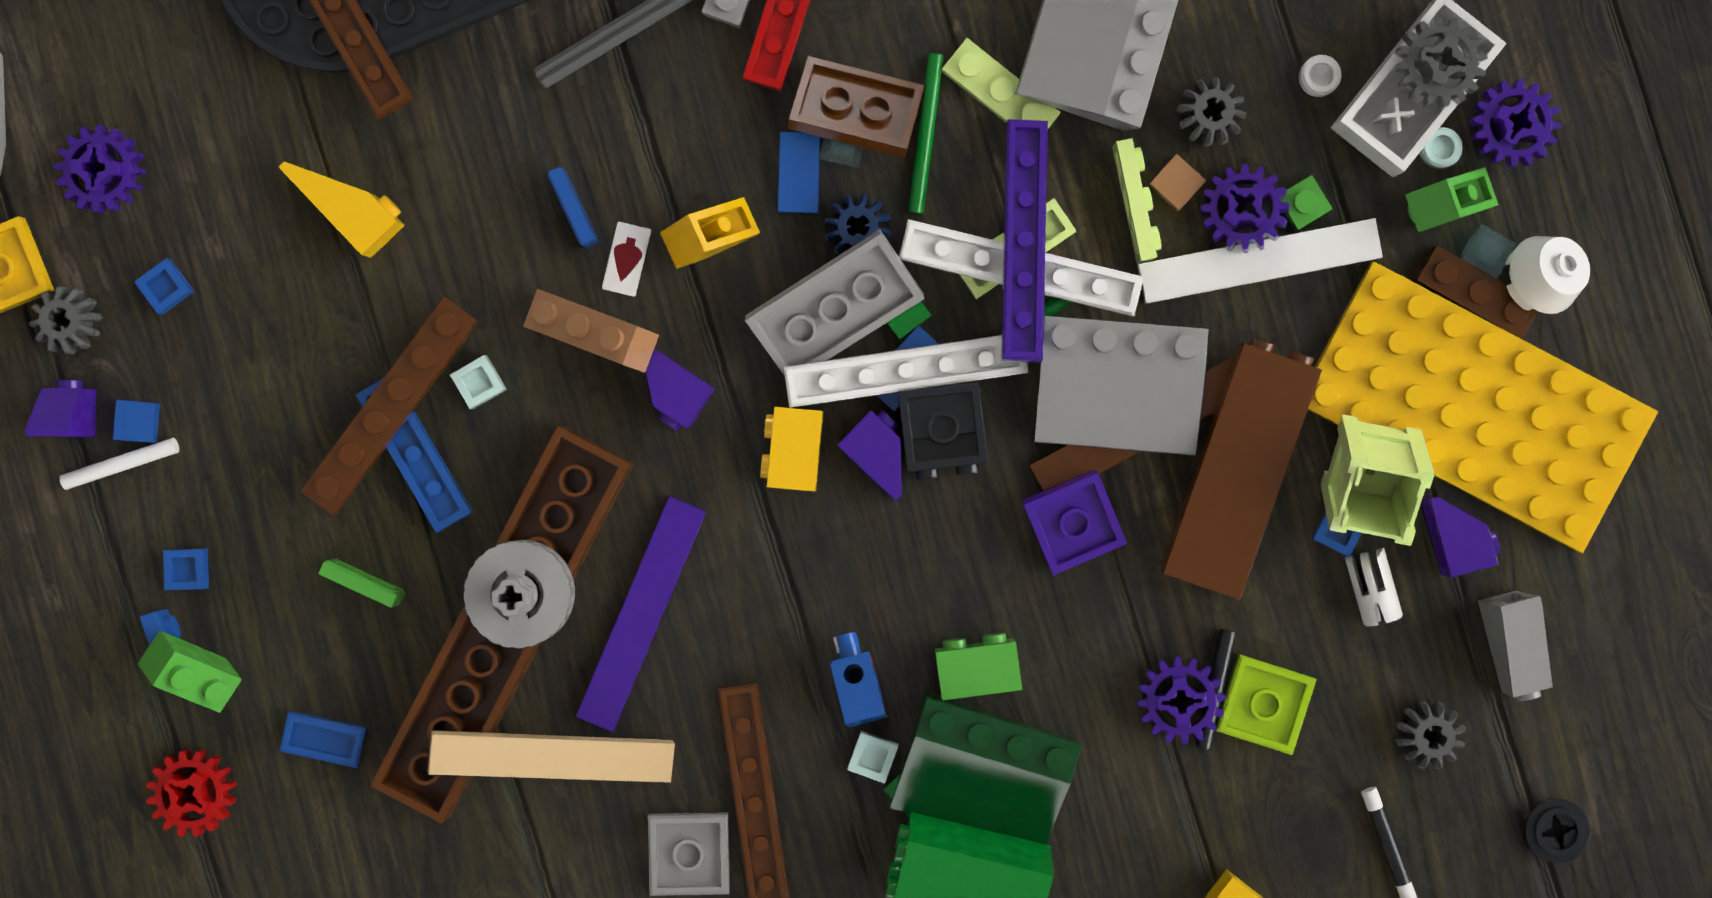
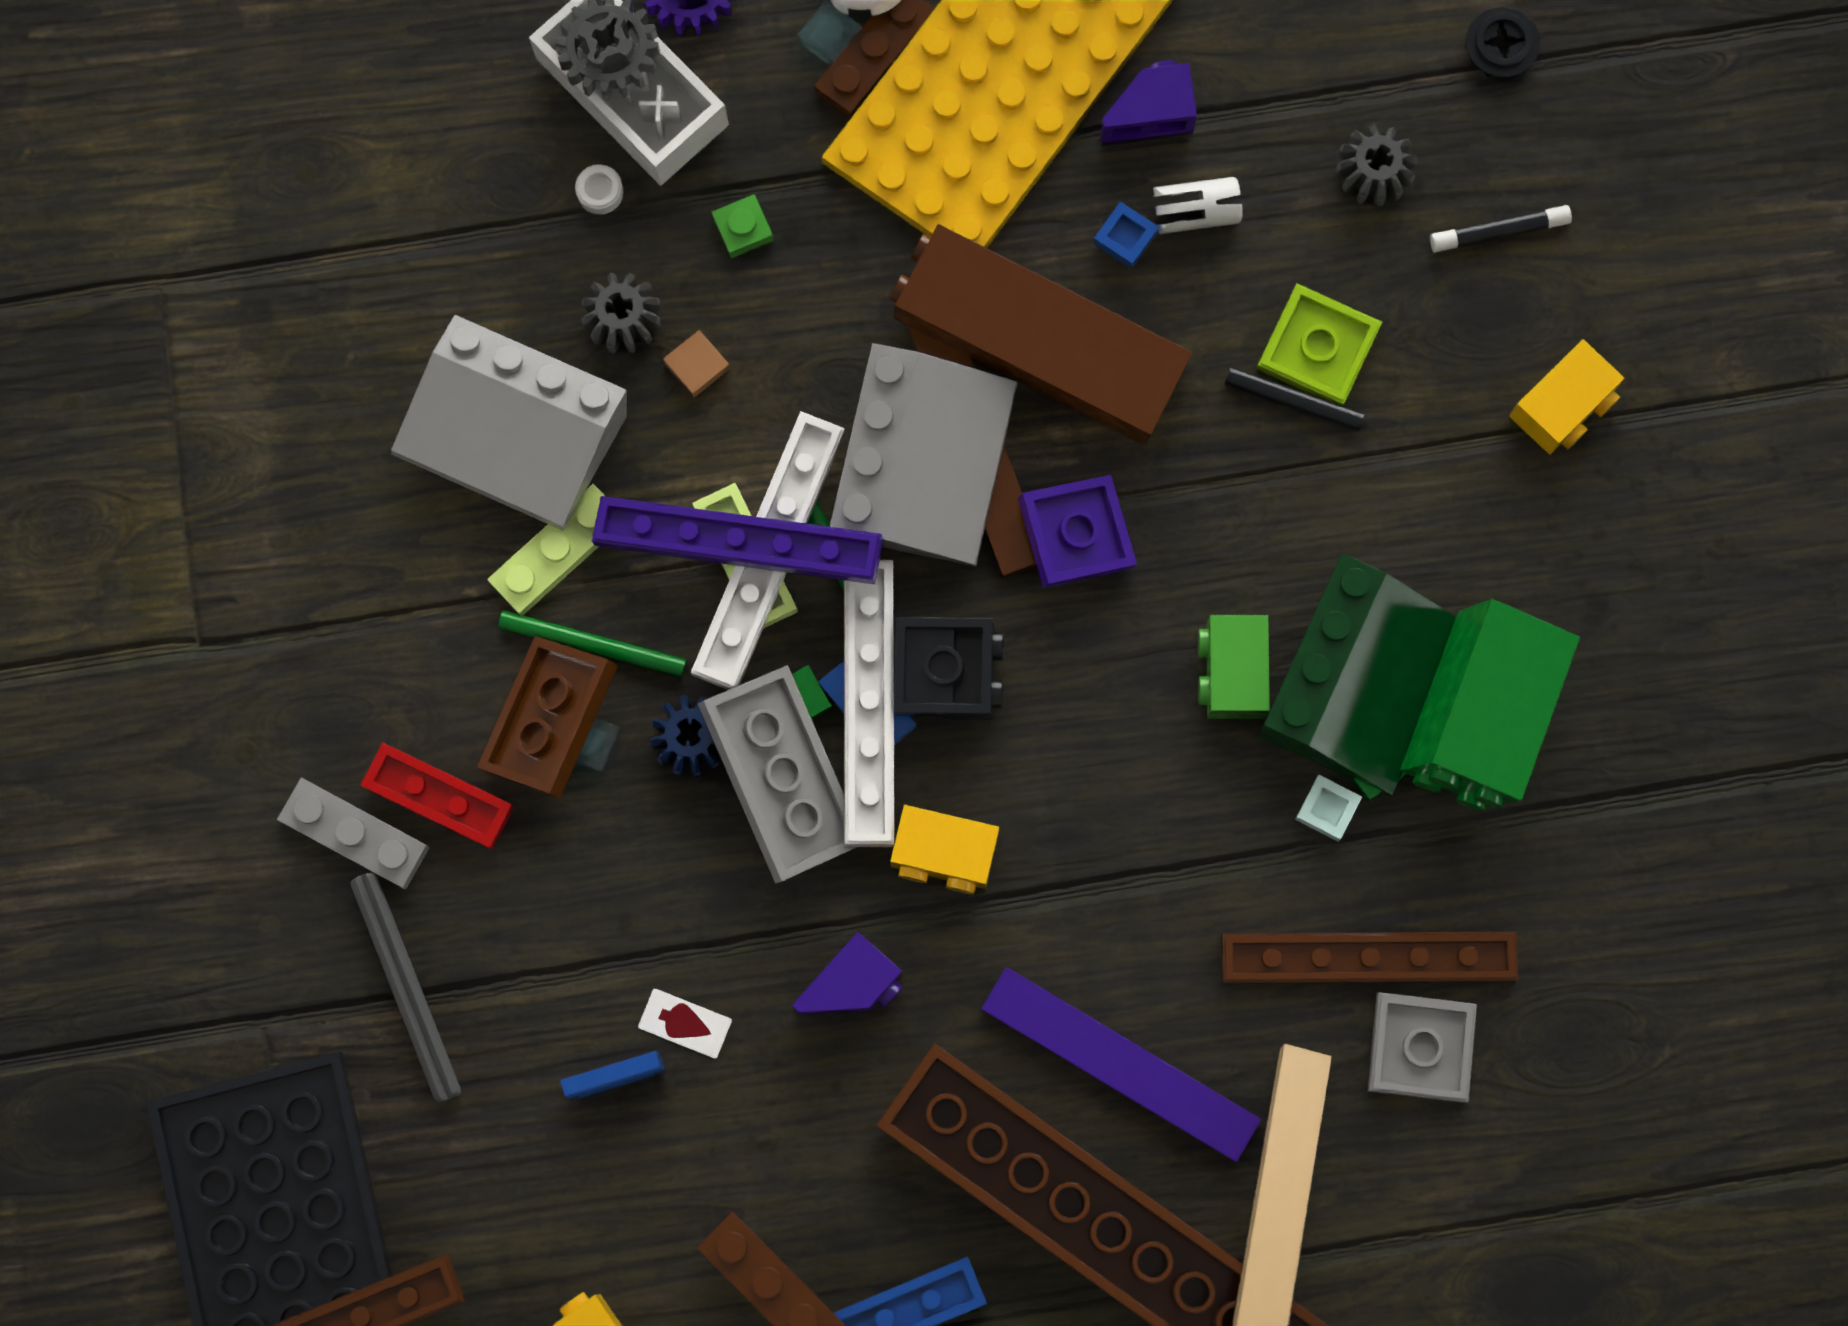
camera: 80 degrees left, 10 degrees down
light aqua tile [450,355,507,409] -> none
light grey piece [464,540,575,648] -> none
medium nougat brick [523,289,659,373] -> none
yellow slope [660,197,760,269] -> none
blue tile [778,132,820,214] -> none
blue torso [830,632,888,727] -> none
dark purple slope [838,410,902,501] -> none
yellowish green plate [1112,138,1161,264] -> none
white tile [1137,218,1383,304] -> none
dark purple gear [1137,656,1226,745] -> none
dark purple gear [1201,164,1290,253] -> none
yellowish green container [1321,414,1435,546] -> none
bright green slope [1405,167,1498,233] -> none
light aqua tile [1419,127,1462,169] -> none
light grey slope [1478,590,1553,701] -> none

